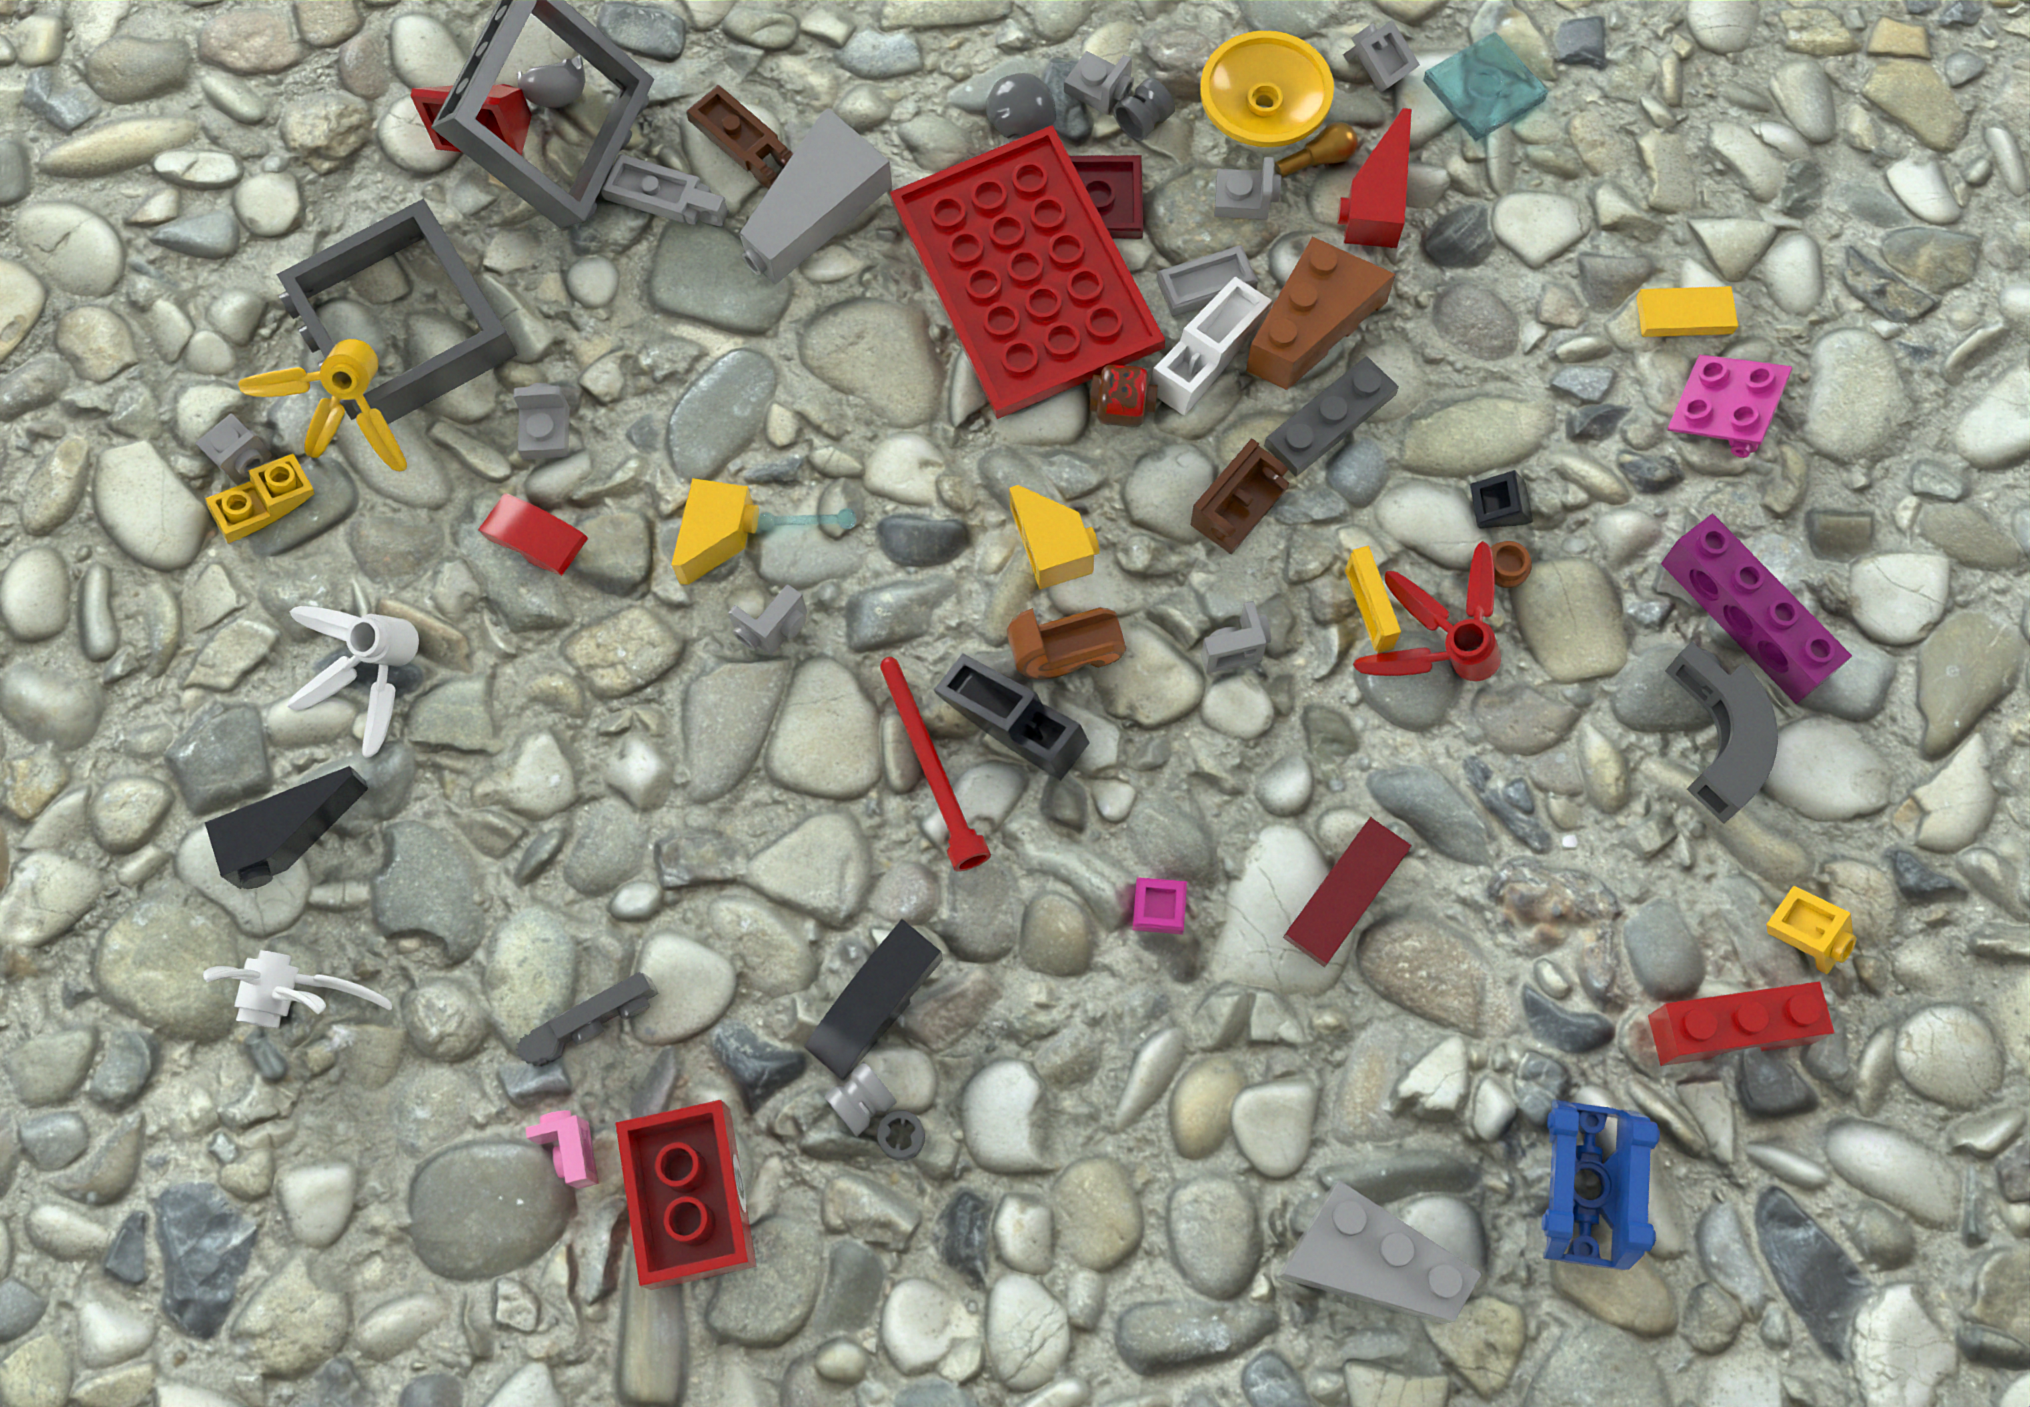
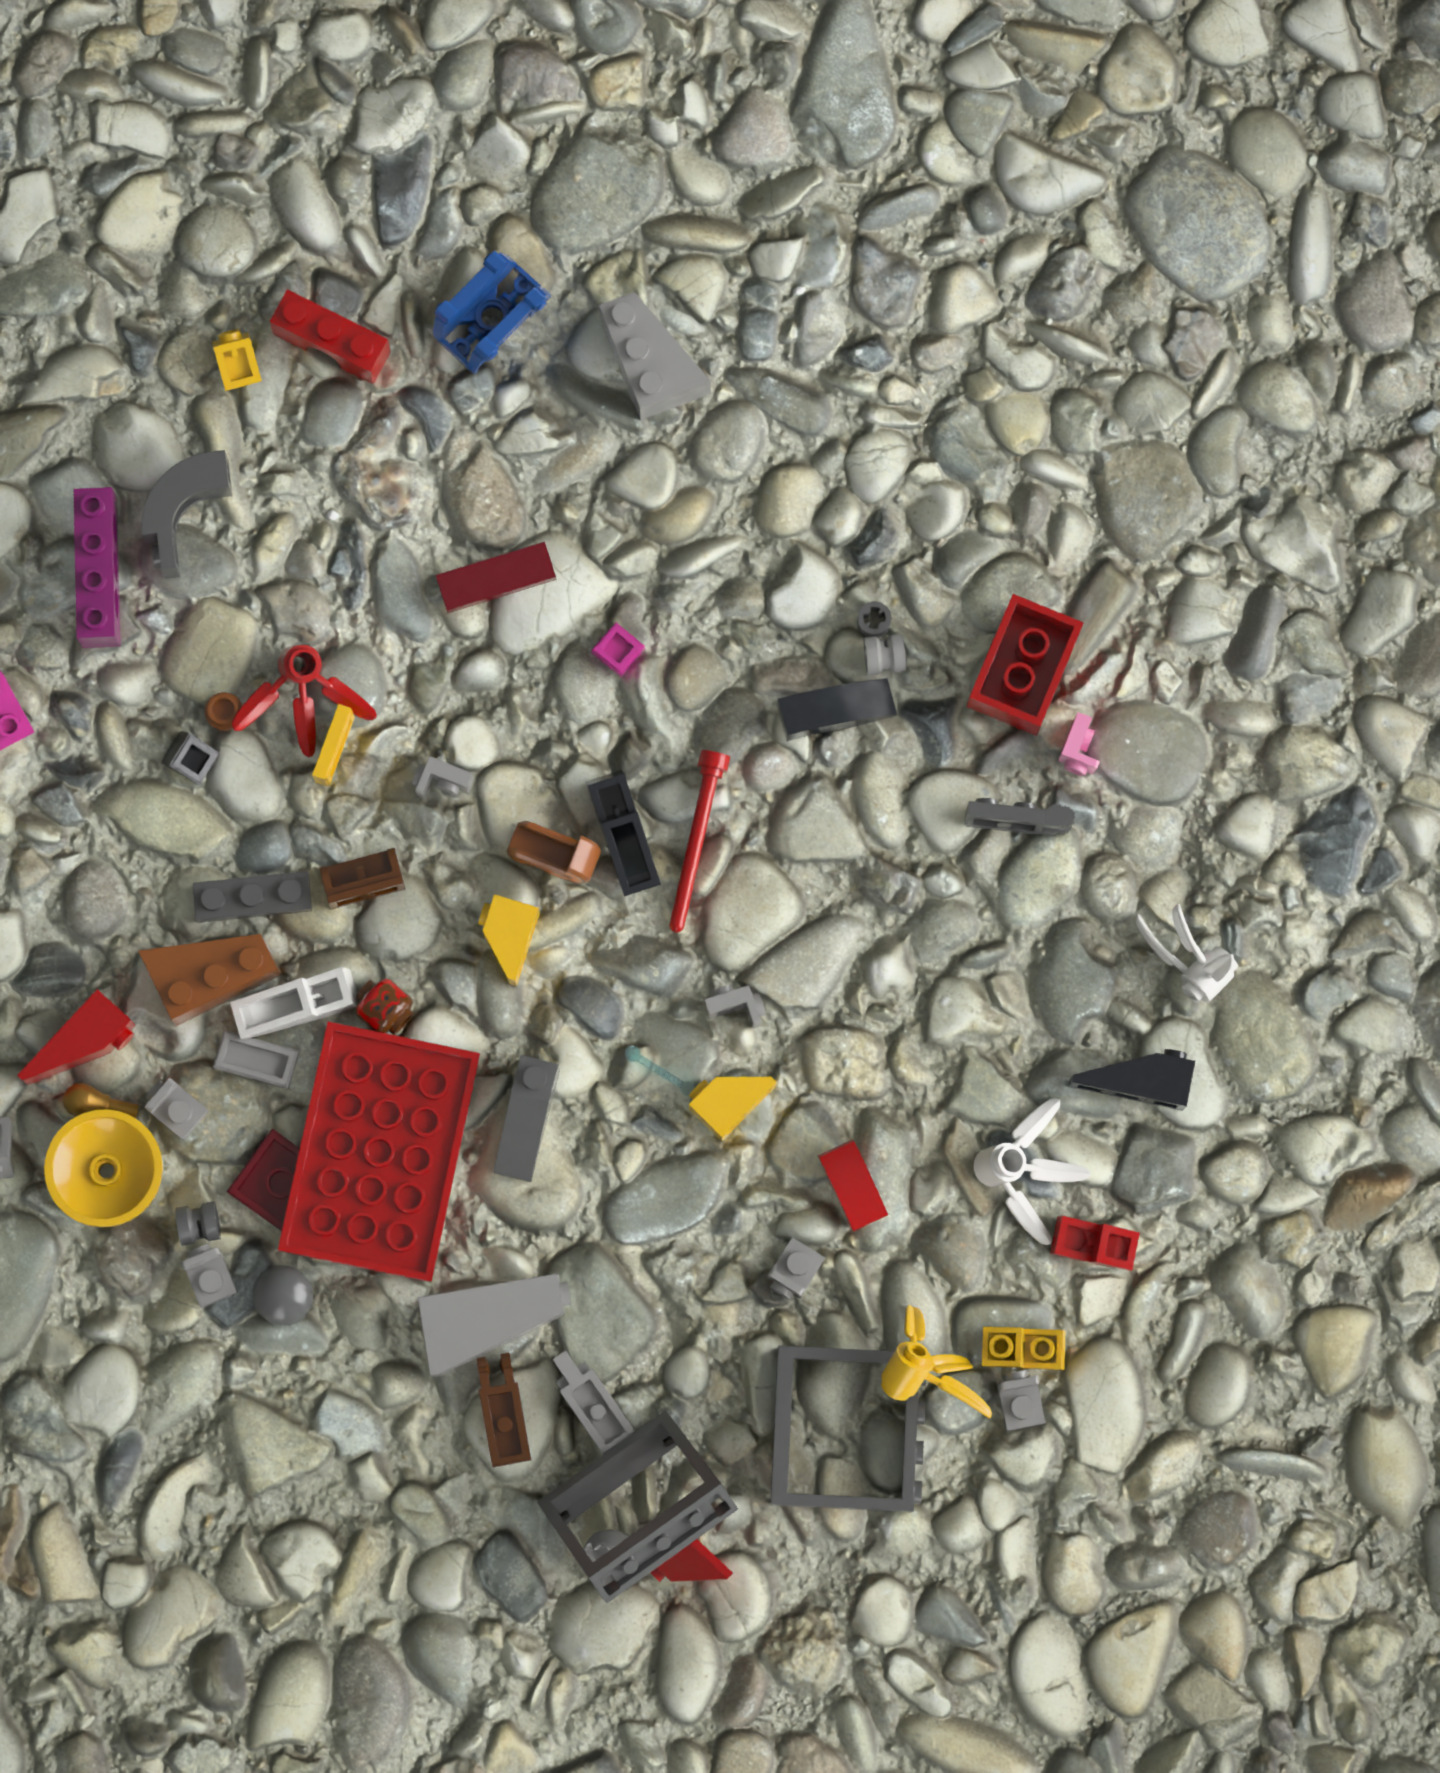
camera: 150 degrees left, 10 degrees up
none -> dark grey slope [493,1055,560,1182]
none -> red slope [1050,1215,1140,1271]

